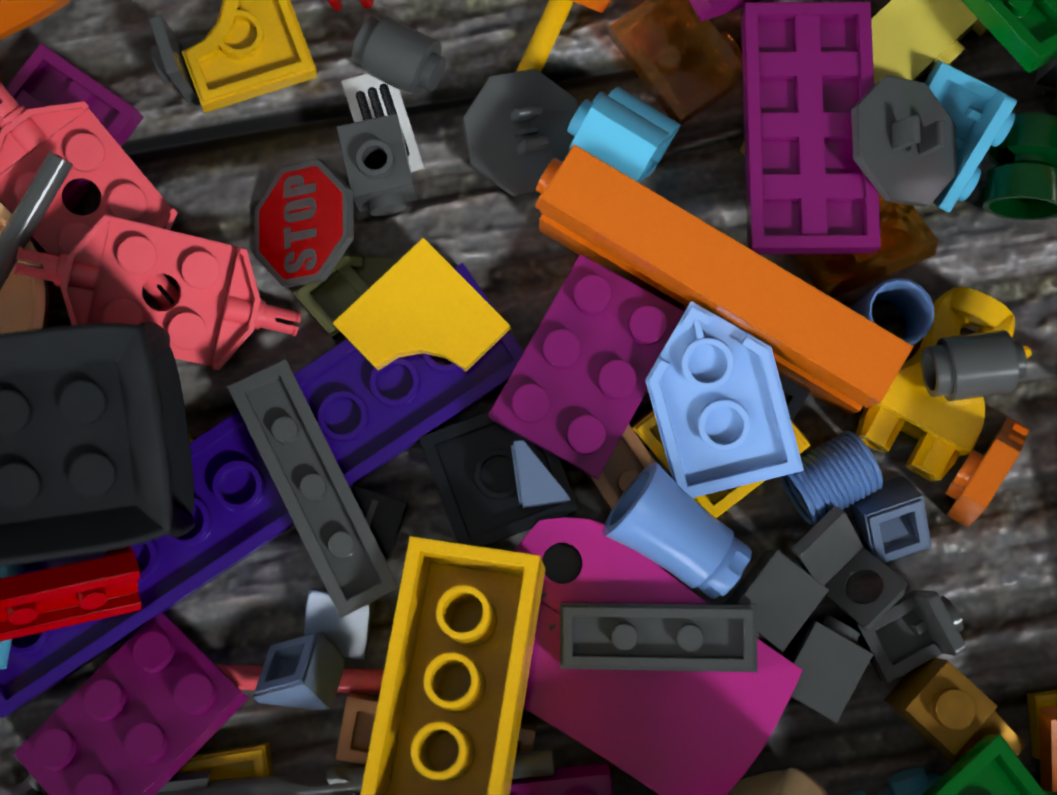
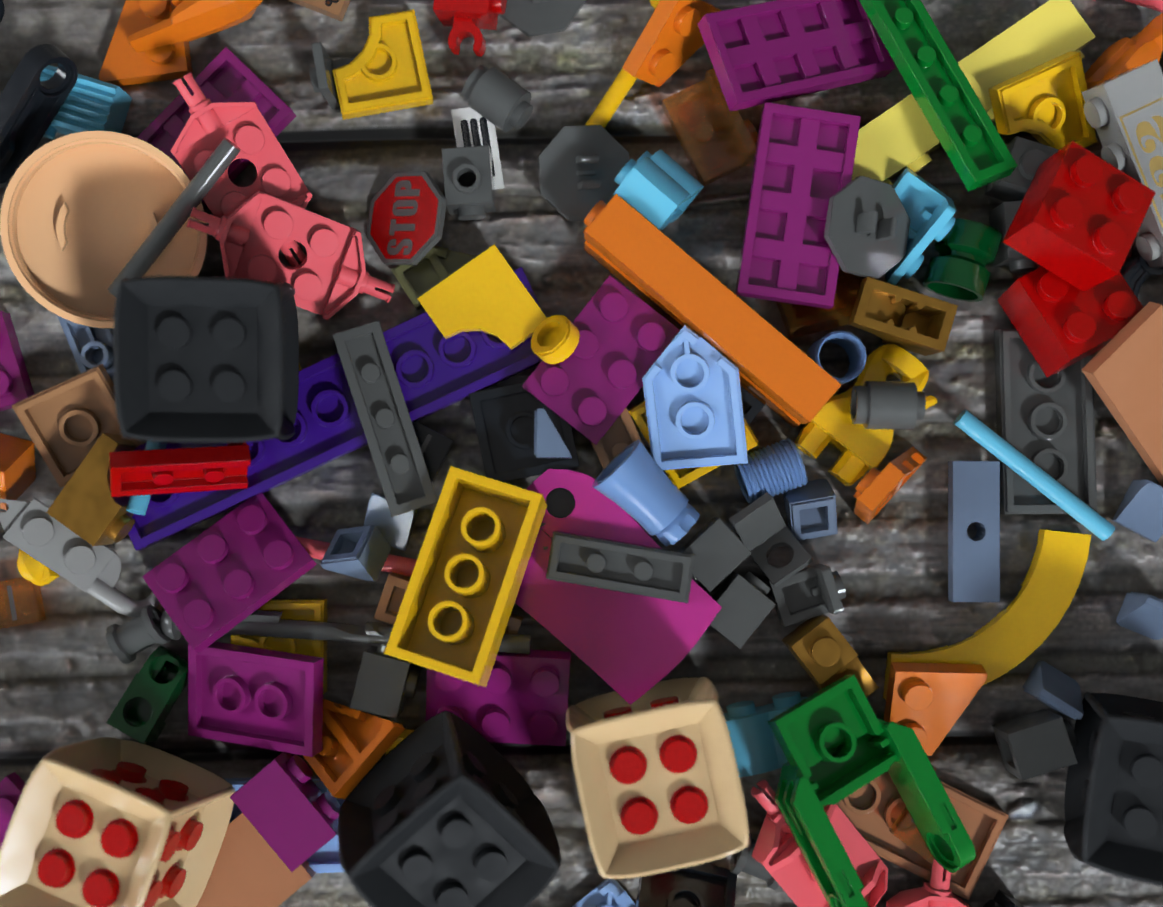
camera: 10 degrees right, 5 degrees up
none -> yellow tile [531,315,580,364]
none -> pearl gold arch [848,277,958,356]

